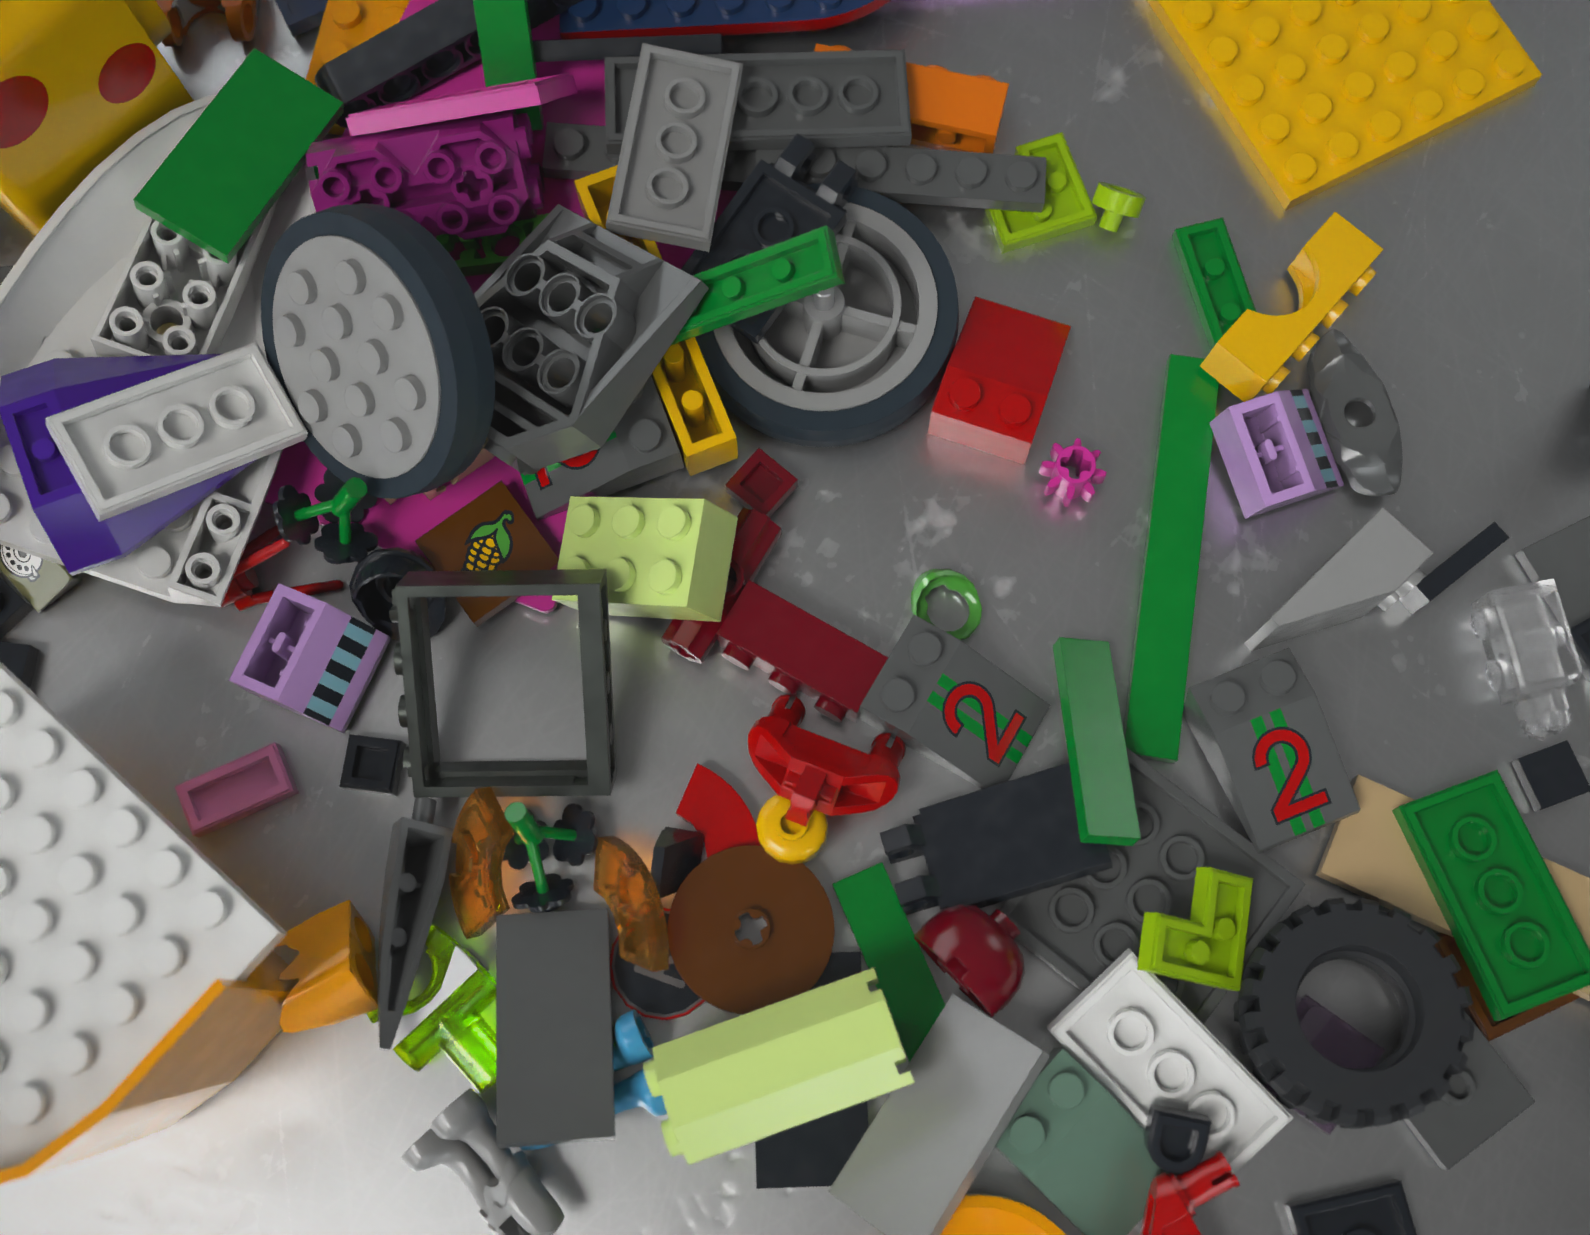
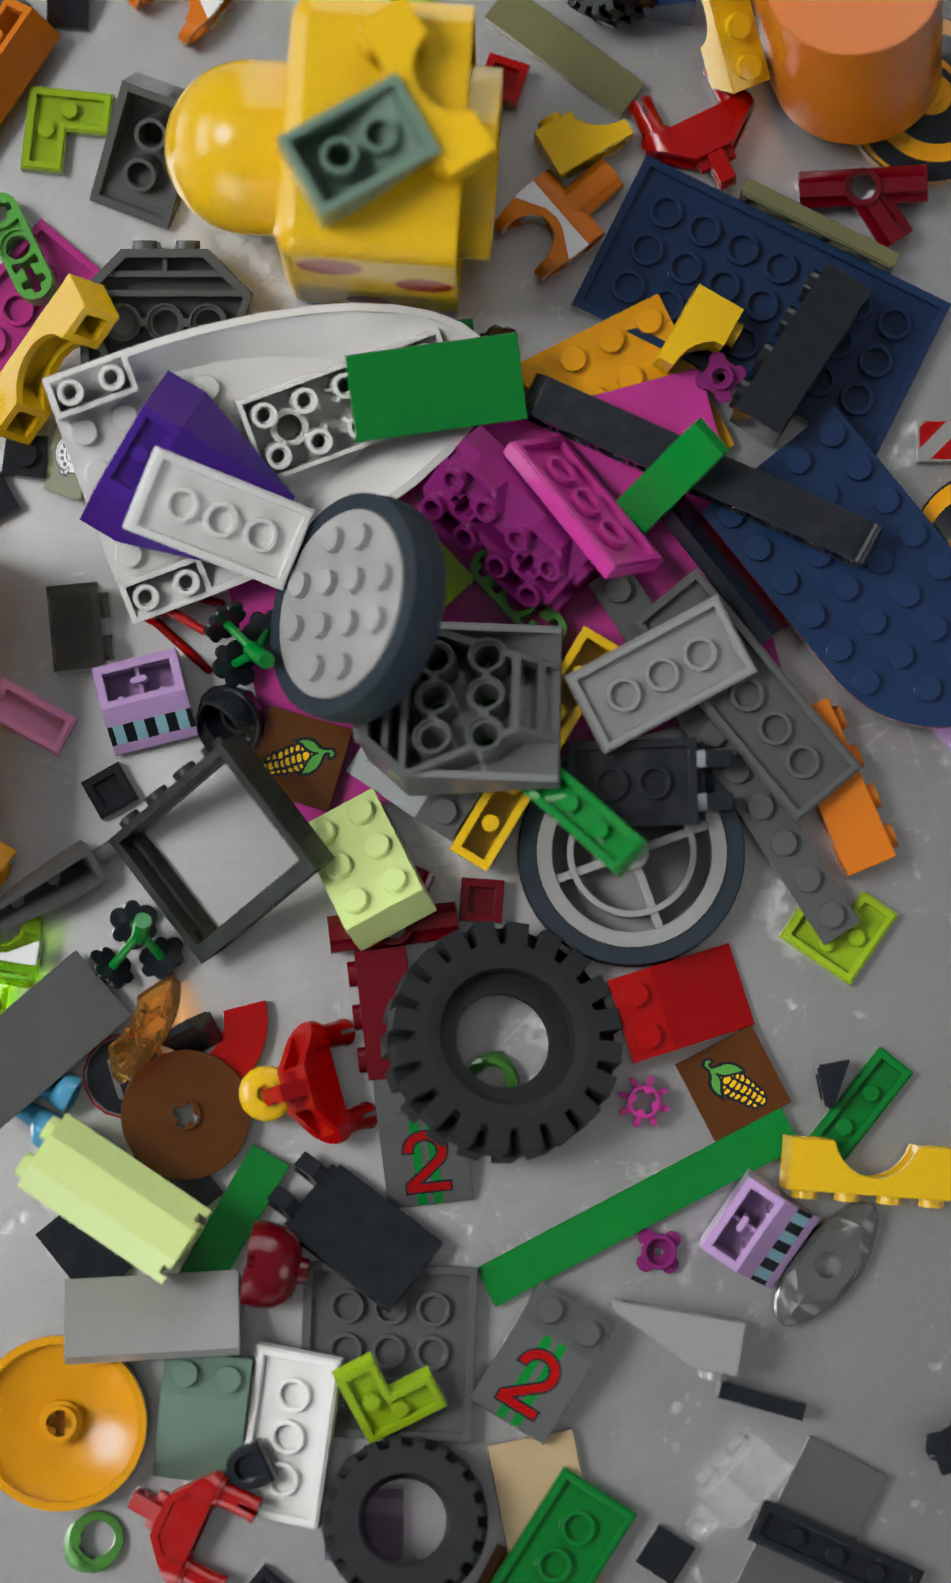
camera: 50 degrees right, 10 degrees up
clear orange tile [449,786,515,940] -> none
green tile [1053,637,1141,846] -> none
lime tile [1092,182,1146,232] -> none
none -> clear smoke brick [46,582,115,676]
none -> black tyre [380,921,623,1163]
none -> magenta plate [636,1229,681,1274]
none -> reddish brown tile [675,1025,791,1141]
none -> black slope [814,1059,850,1108]

